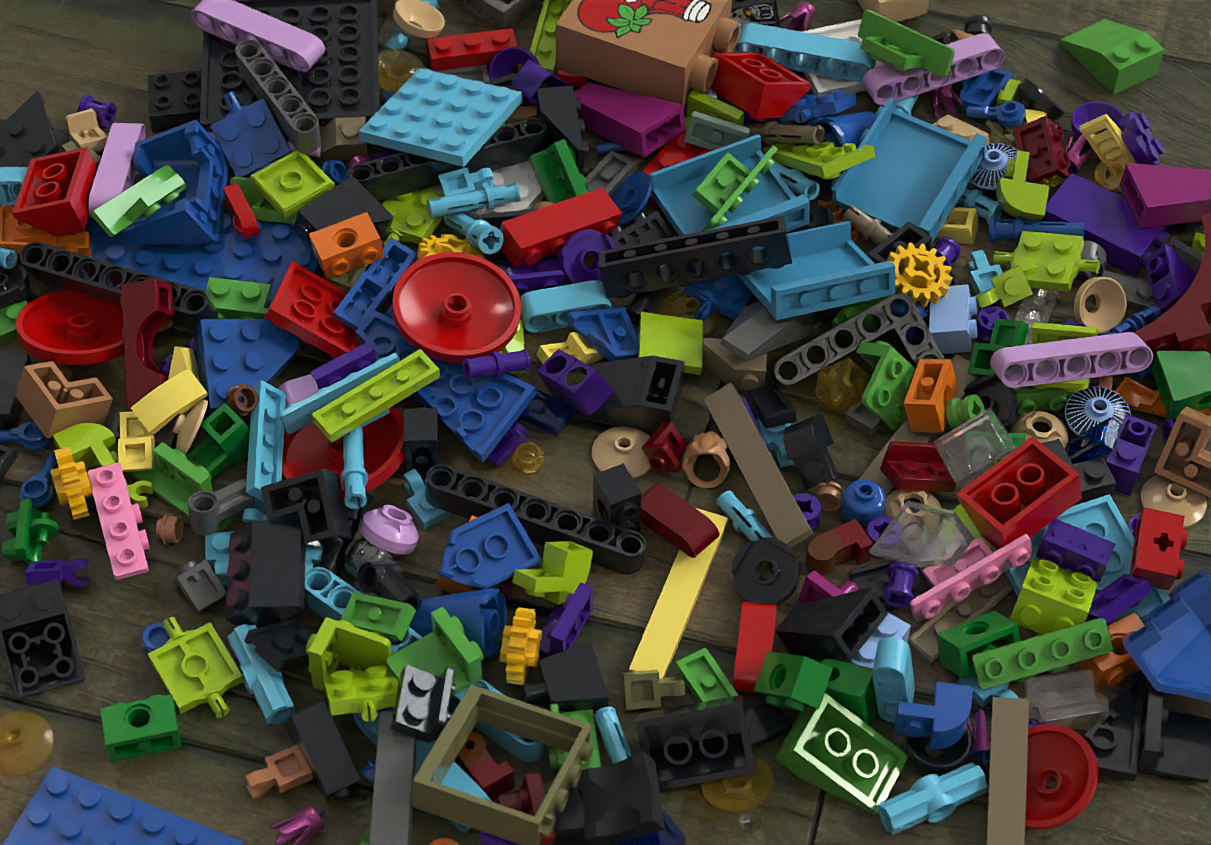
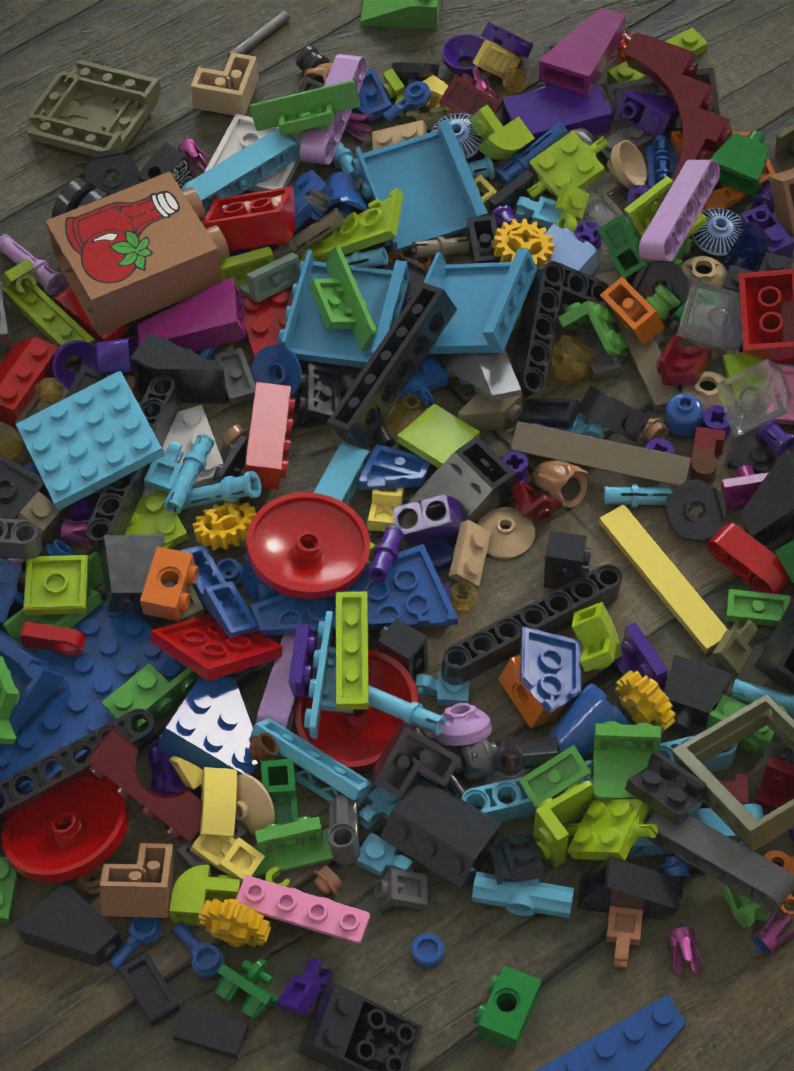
camera: 50 degrees left, 5 degrees up
lime plate [148,617,244,718] -> none
dark purple bracket [499,259,565,297] -> none
green bracket [529,139,588,204] -> none
dark purple plate [557,229,618,284] -> none
dark red beam [641,483,720,558] -> none
none -> clear yellow plate [35,378,64,402]
none -> dark grey bush [304,187,332,212]
none -> tan plate [449,520,491,588]
none -> black tile [488,170,534,219]
none -> dark purple bush [502,451,528,484]

